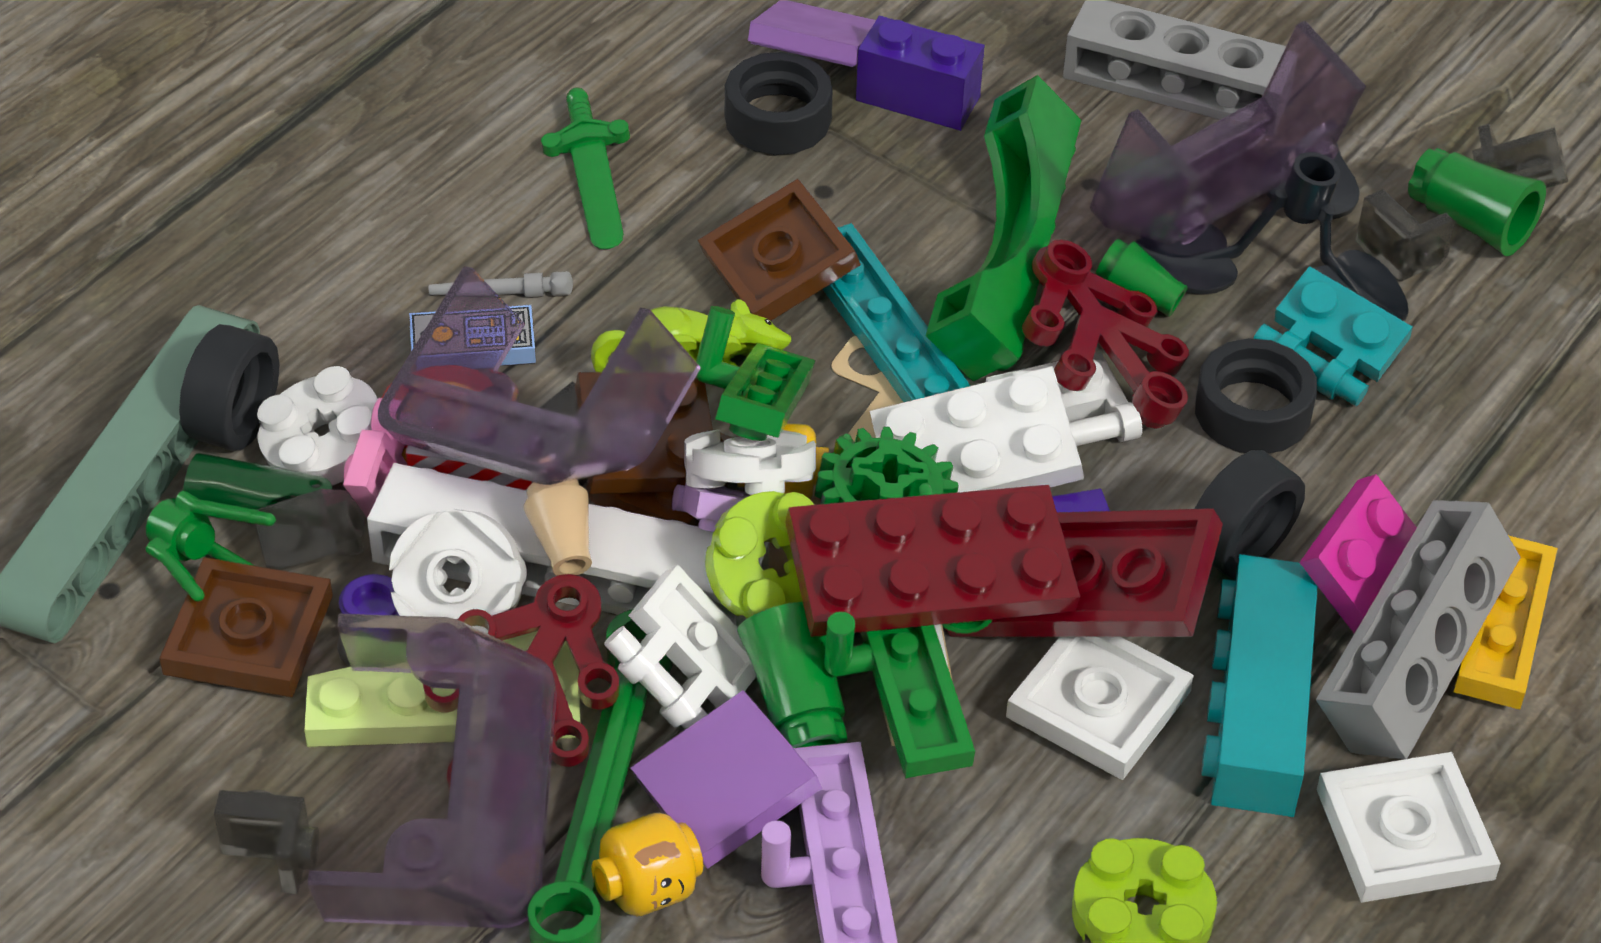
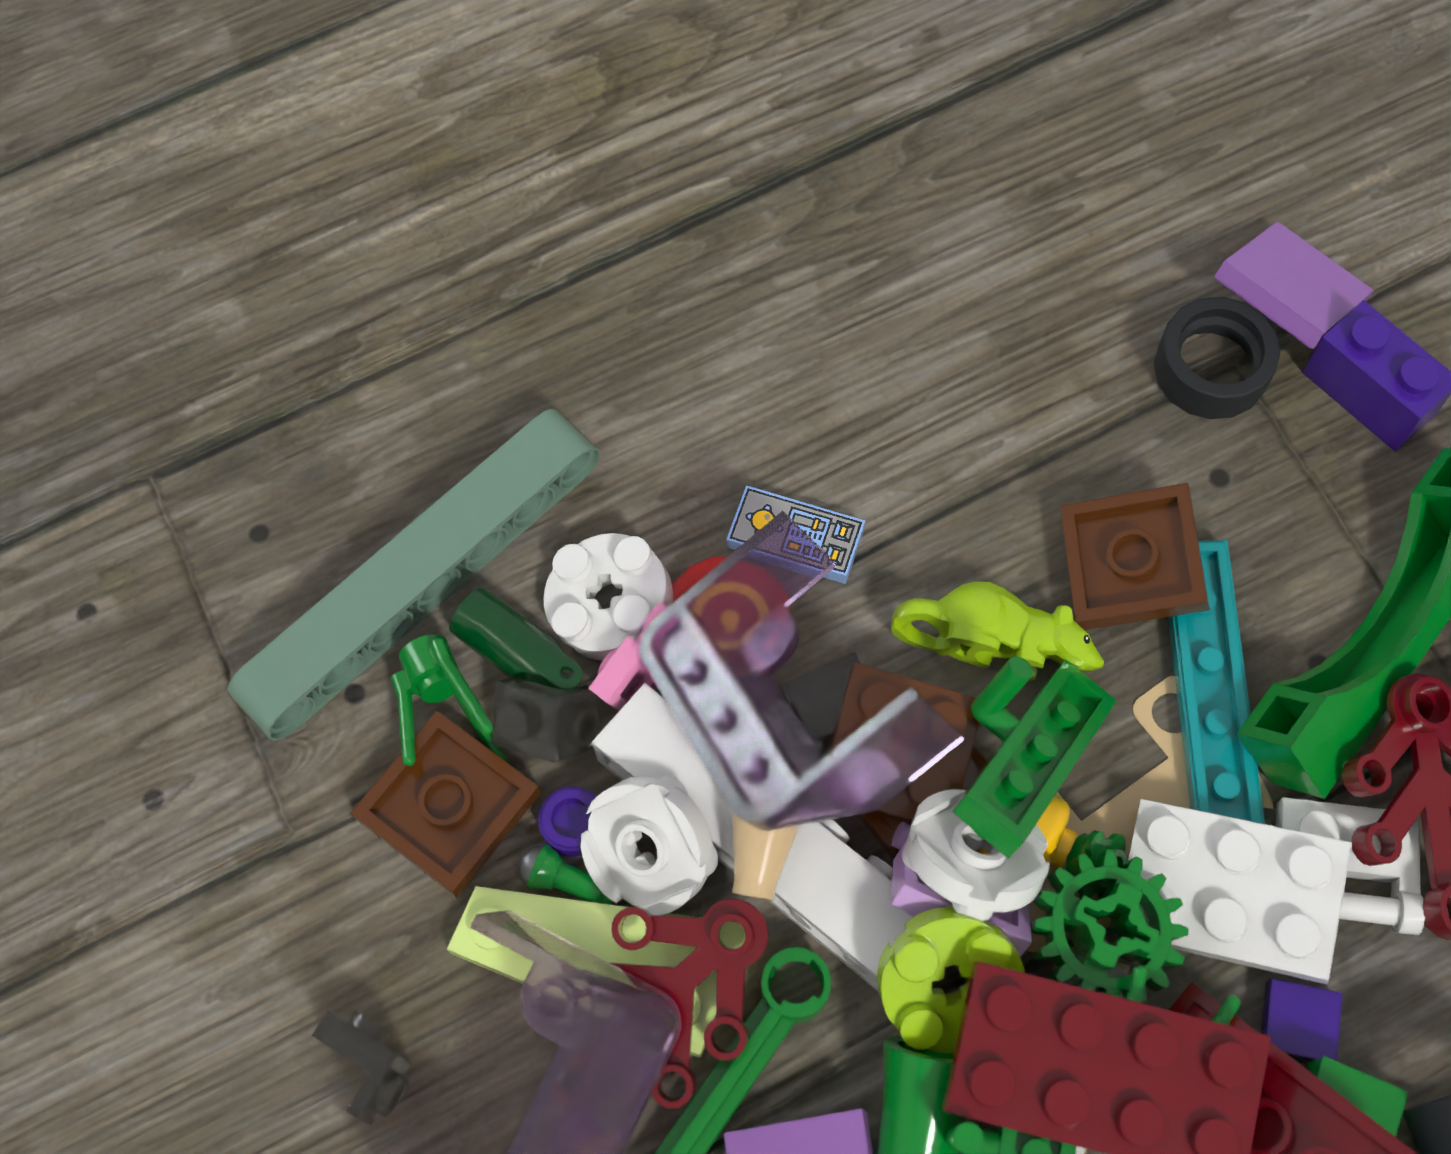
camera: 30 degrees right, 20 degrees up
black tyre [179,324,280,451] -> none
light grey piece [429,271,573,297] -> none
green sword [541,87,630,249] -> none
white plate [604,565,756,730] -> none

